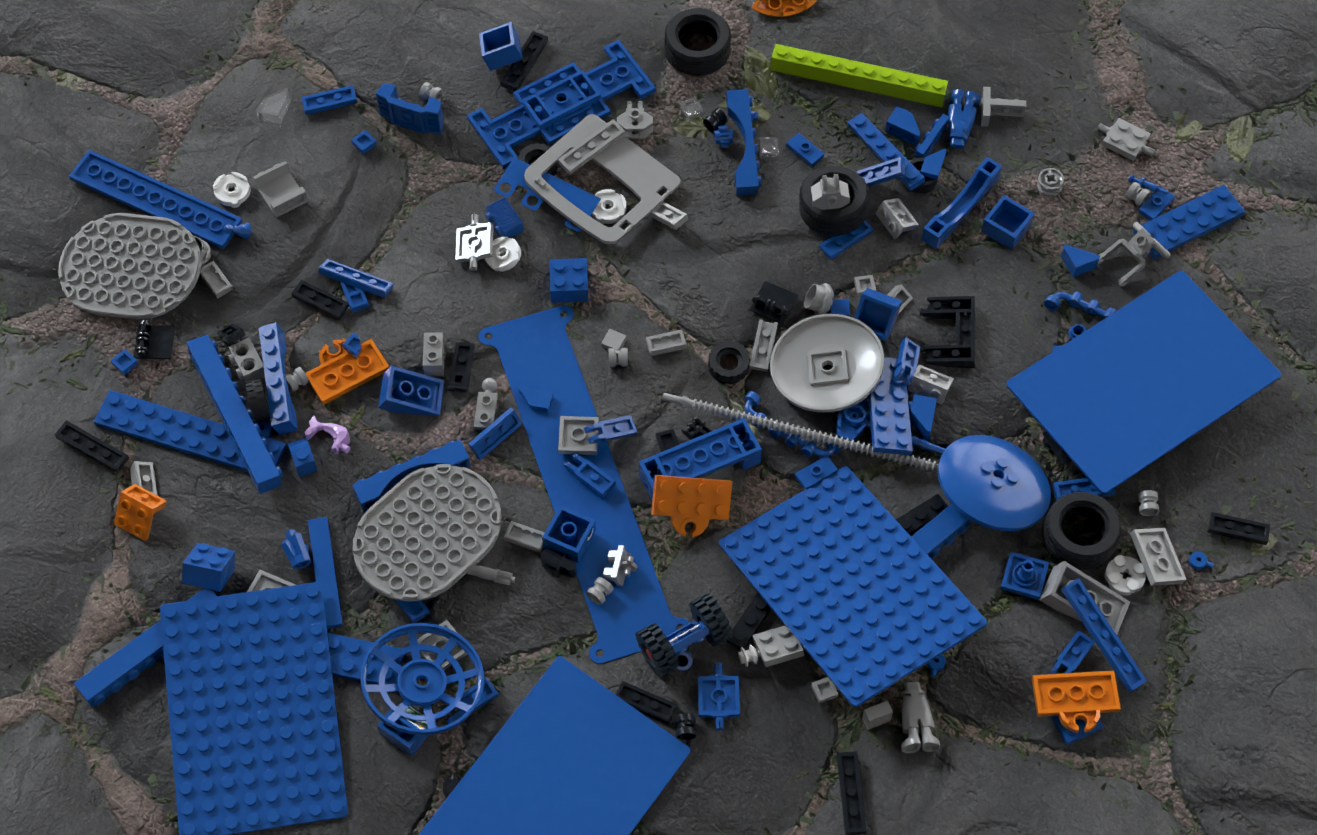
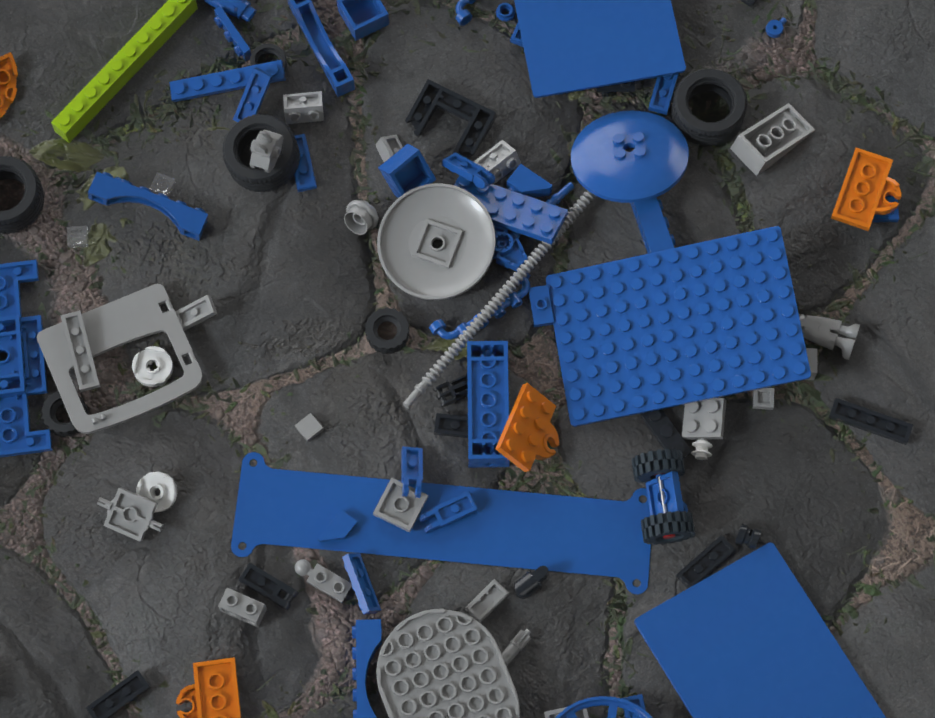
camera: 65 degrees left, 10 degrees up
blue tile [318,259,393,298] -> none
blue tile [340,282,369,313] -> none
blue tile [342,332,361,358] -> none
blue slope [378,366,444,416] -> none
blue brick [485,197,524,238] -> none
blue piece [494,157,601,232] -> none
blue brick [542,505,596,563] -> none
blue piece [550,258,588,303] -> none
light grey wheel [586,577,614,605] -> none
light grey hips [603,545,638,586] -> none
light grey wheel [608,348,628,367] -> none
light grey hinge [617,101,653,139] -> none
light grey plate [646,330,687,356] -> none
blue plate [698,663,740,731] -> none
black wheel [703,108,728,133] -> none
blue gear [714,125,733,148] -> none
black hinge [749,281,799,324] -> none
light grey hinge [749,319,778,372] -> none
blue plate [786,133,824,168] -> none
blue tile [830,299,850,316] -> none
light grey plate [854,275,876,297] -> none
blue slope [885,106,920,146] -> none
black plate [895,494,948,535] -> none
blue tile [920,149,947,180] -> none
blue plate [1000,552,1049,600] -> none
blue hinge [1049,630,1095,674] -> none
blue plate [1061,578,1147,692] -> none
white plate [1105,555,1146,595] -> none
light grey plate [1130,528,1187,586] -> none
light grey wheel [1138,490,1159,516] -> none

